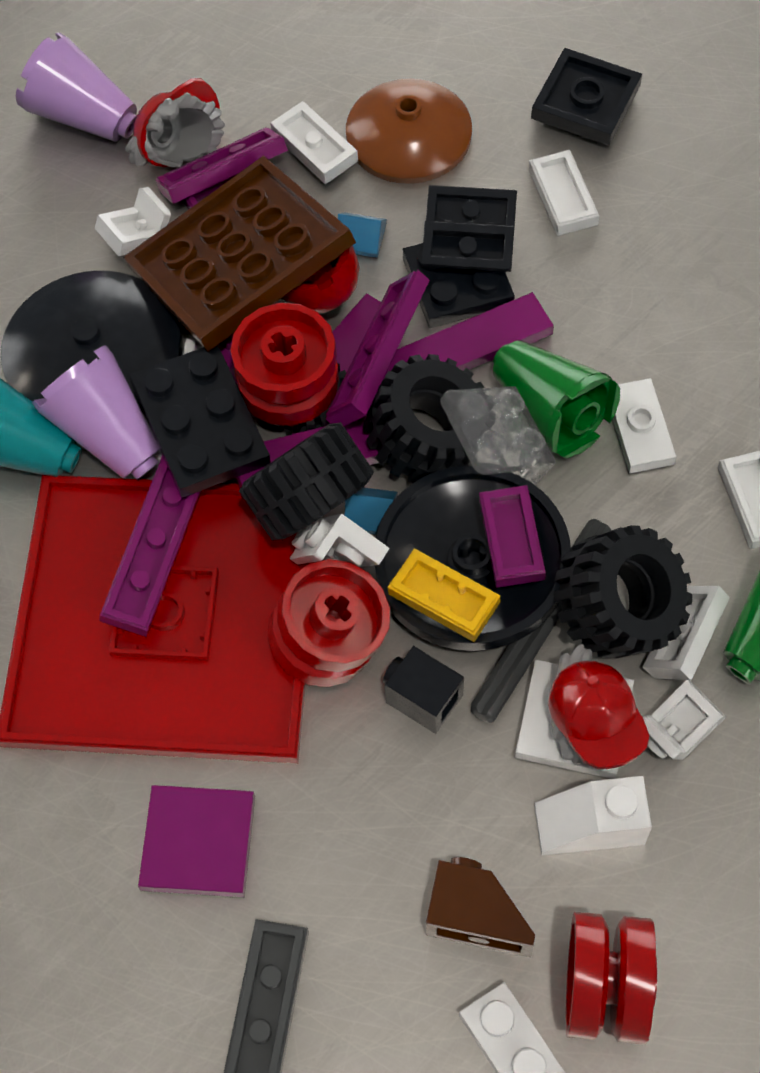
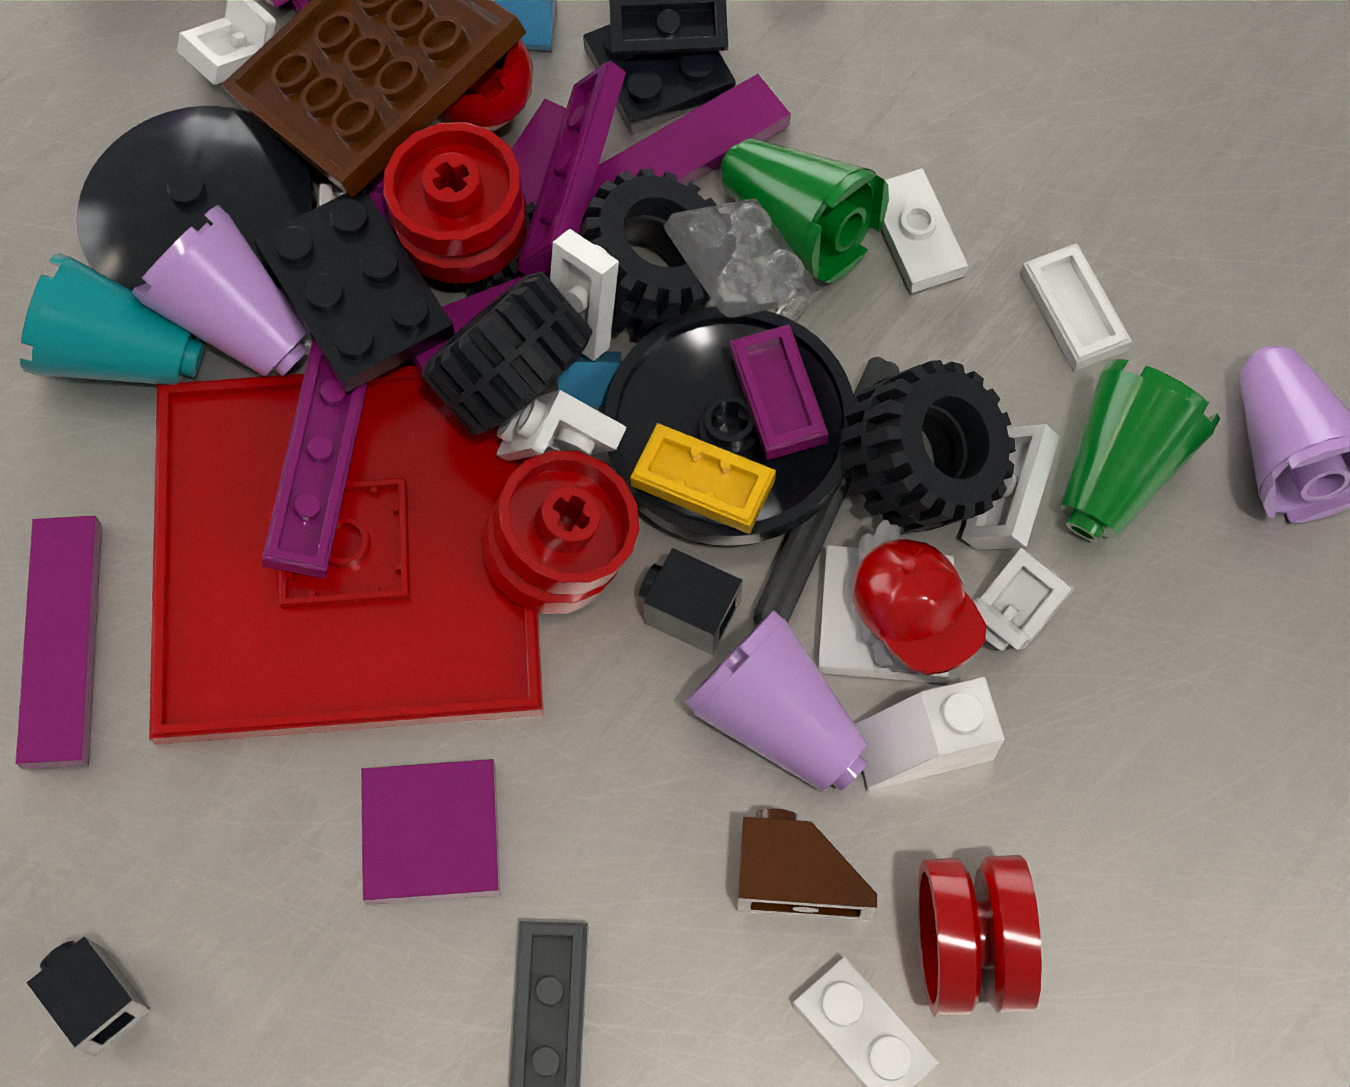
camera: 10 degrees left, 5 degrees up
none -> white plate [550,229,619,361]
none -> lavender cone [685,610,868,791]

